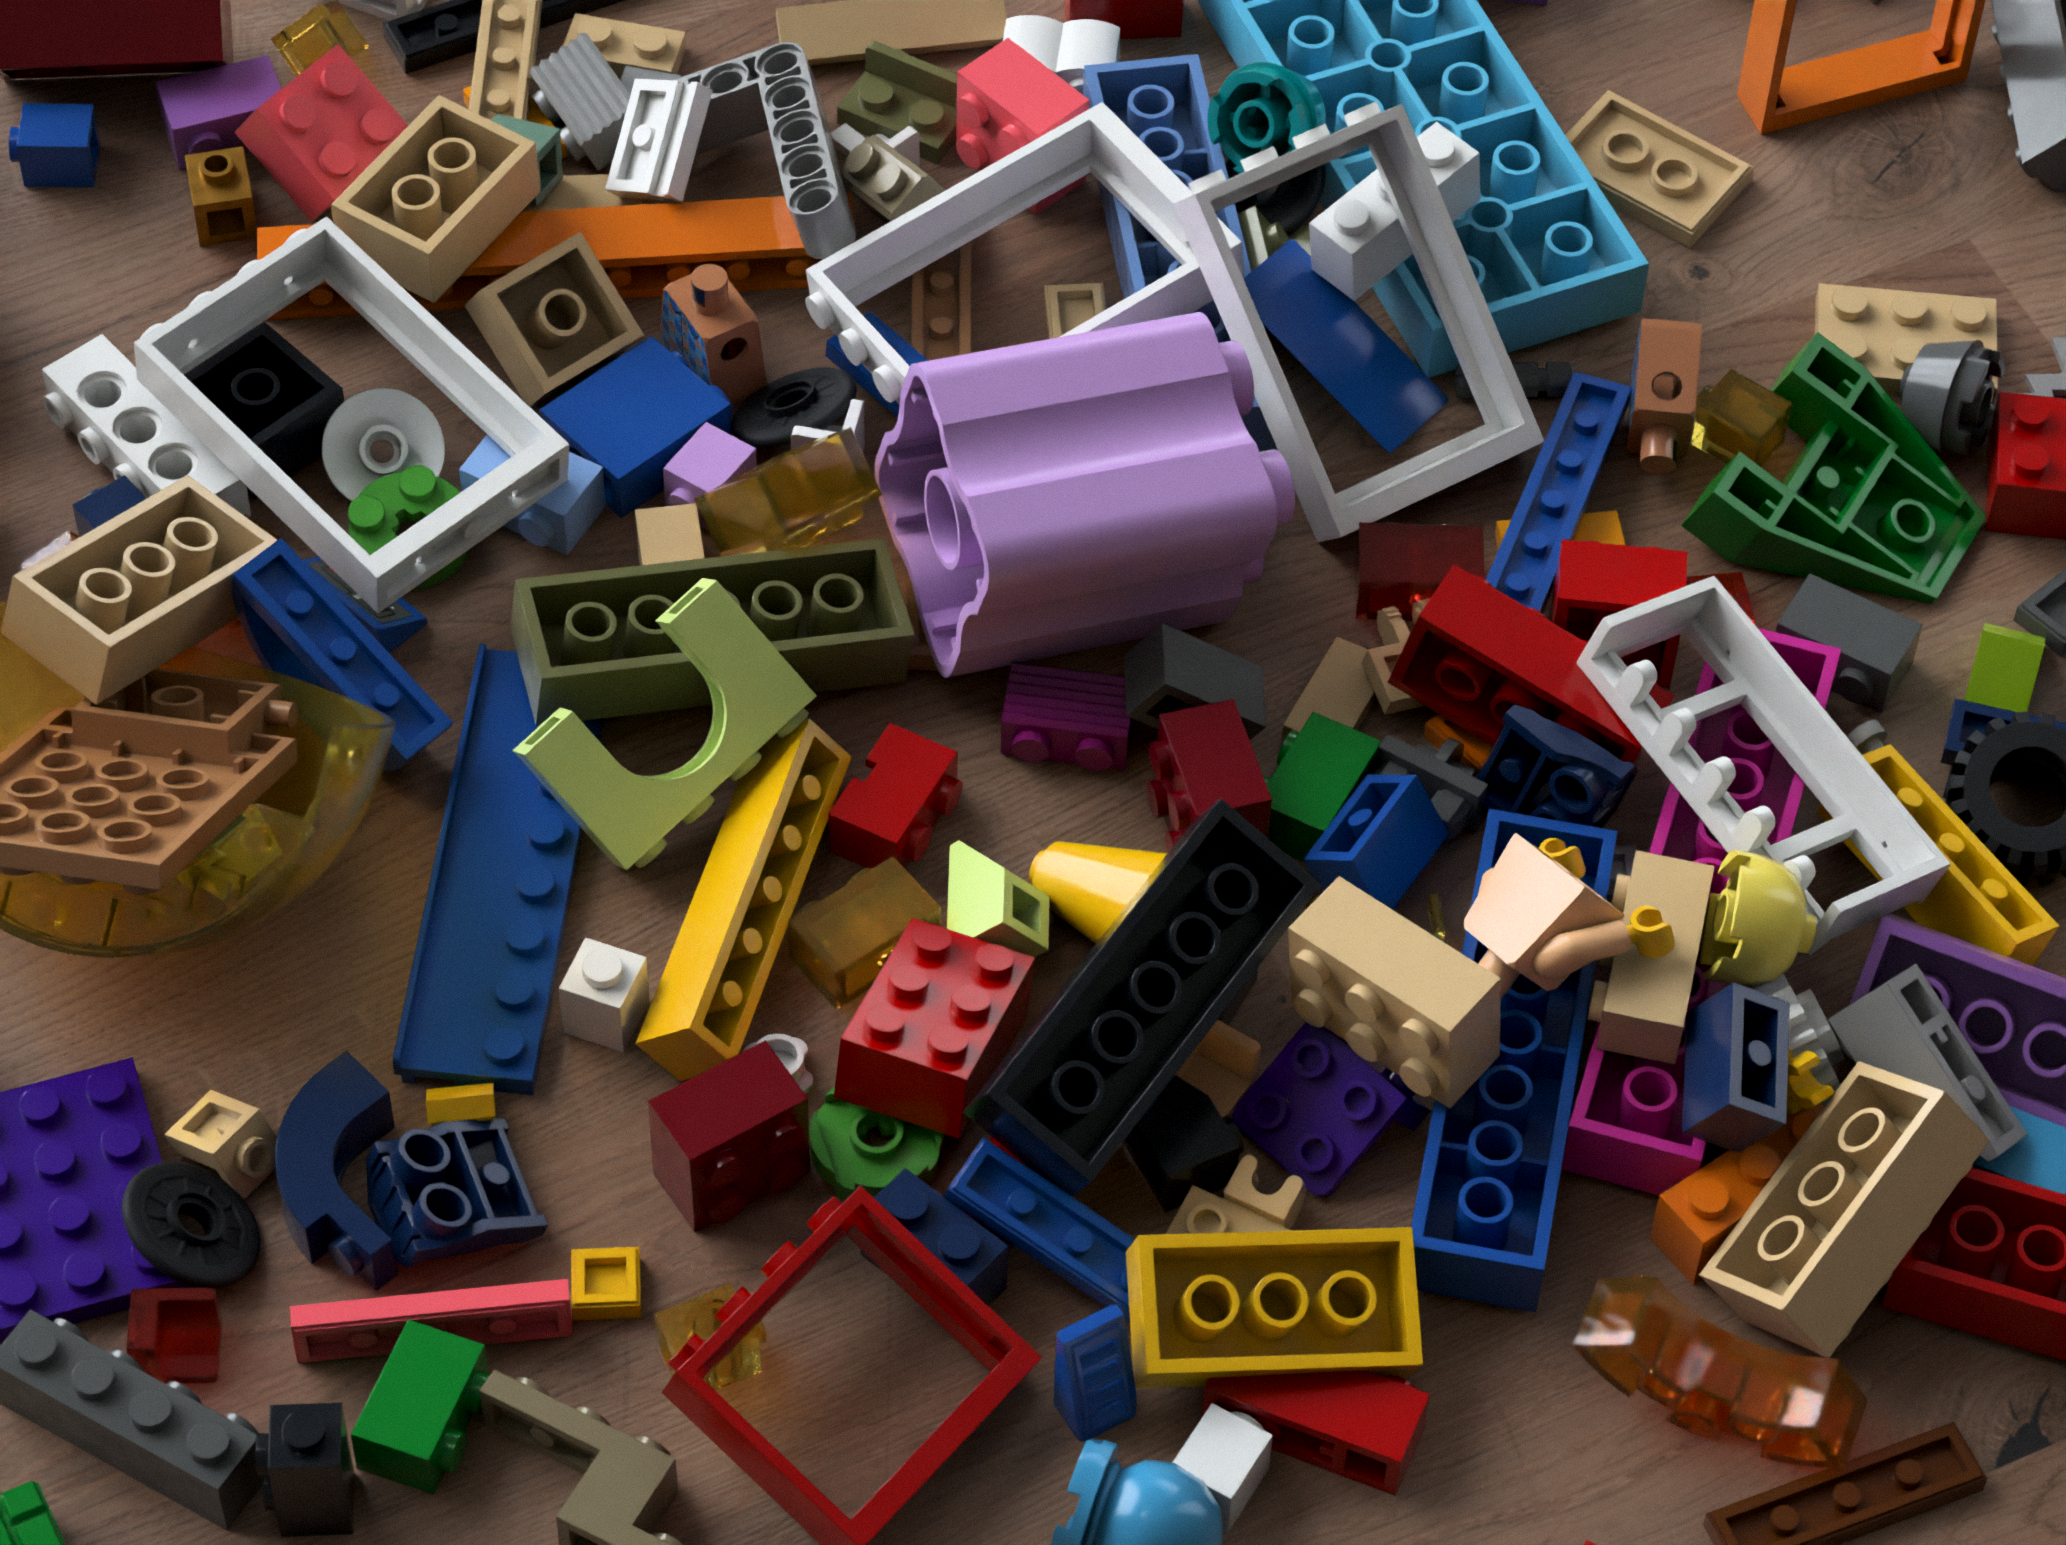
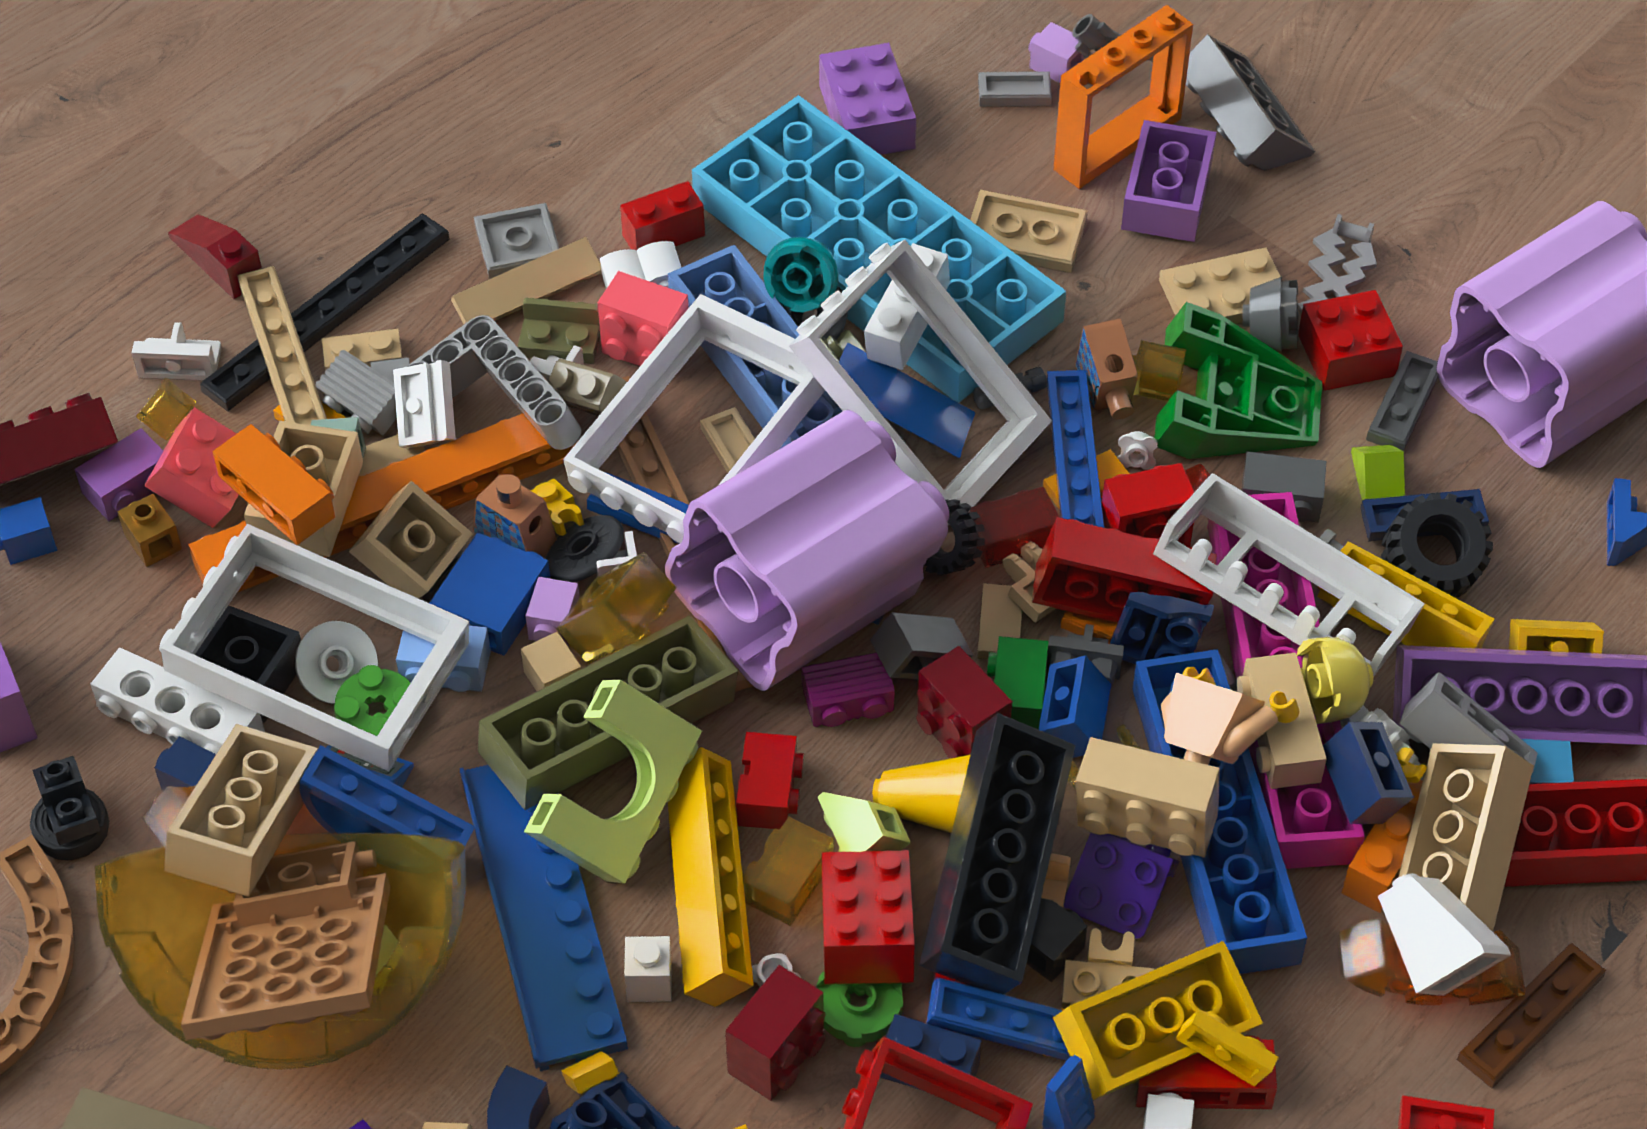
camera: 20 degrees left, 0 degrees up
none -> orange brick [212,424,336,545]
none -> yellow plate [530,478,584,536]
none -> black tyre [923,499,985,575]
none -> white plate [1117,431,1157,470]
none -> medium lavender brick [1121,120,1216,242]
none -> yellow plate [1176,1009,1278,1086]
none -> white slope [1378,873,1511,995]

